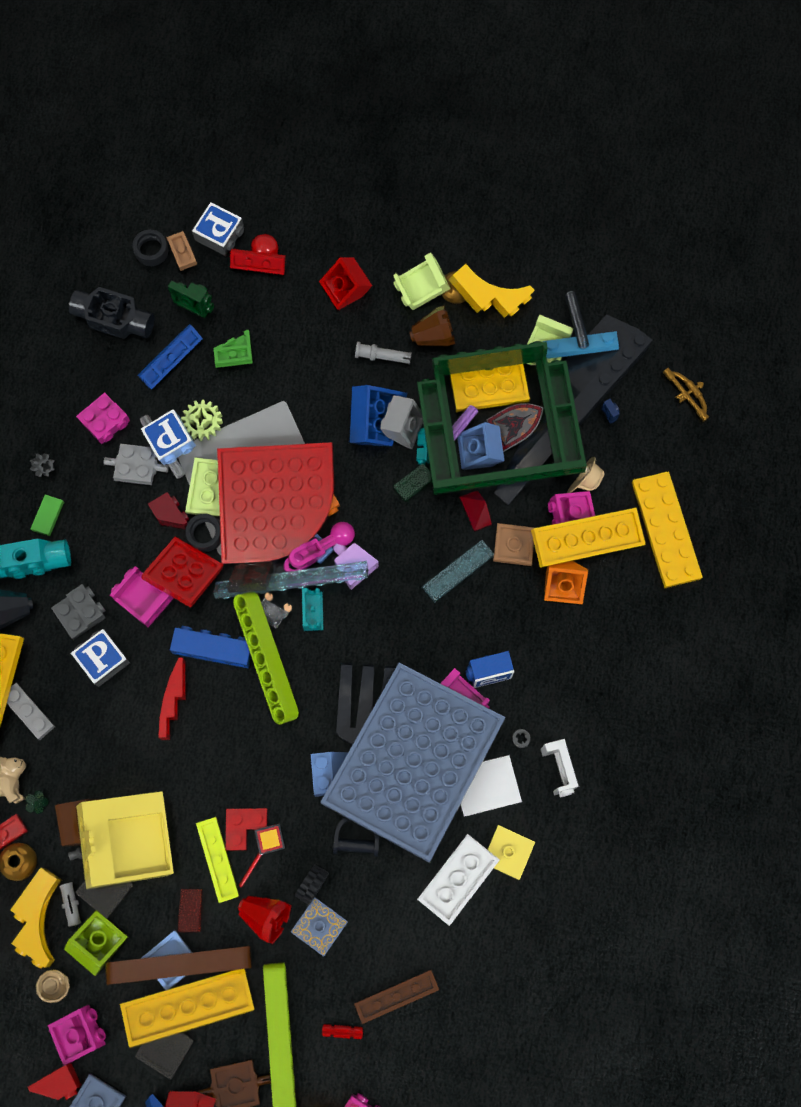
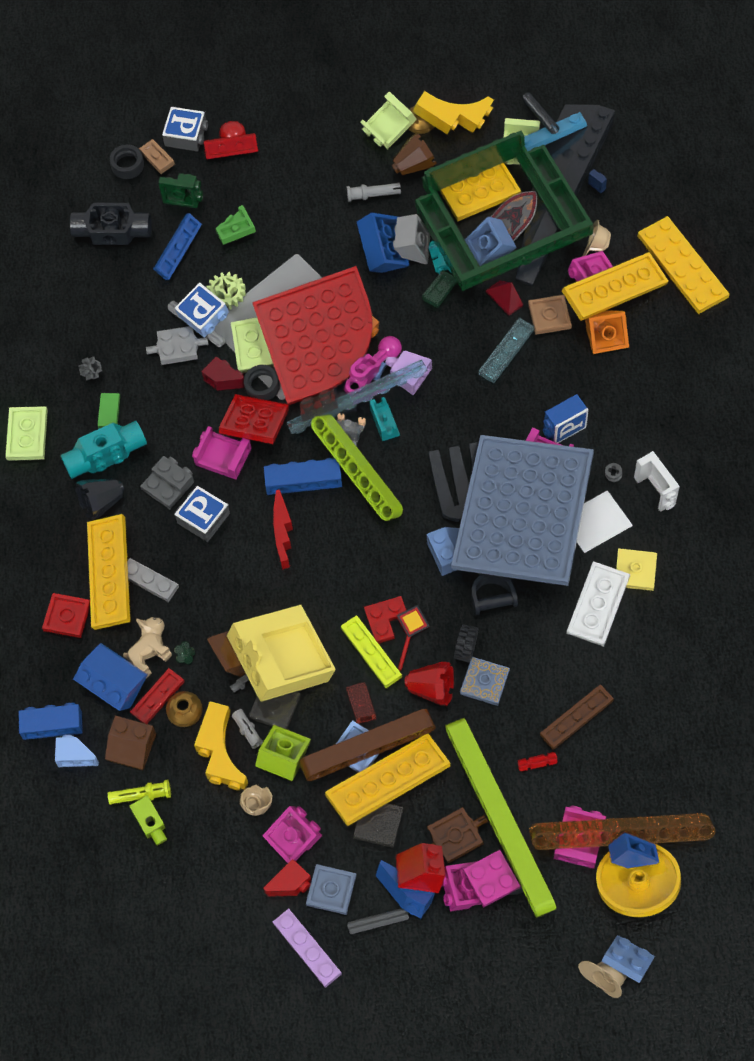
camera: 10 degrees left, 10 degrees down
dark pink plate [76,393,130,444] -> none
red slope [319,257,372,310] -> none
medium lavender axle [452,405,478,441] -> none
pearl gold piece [663,368,709,422] -> none

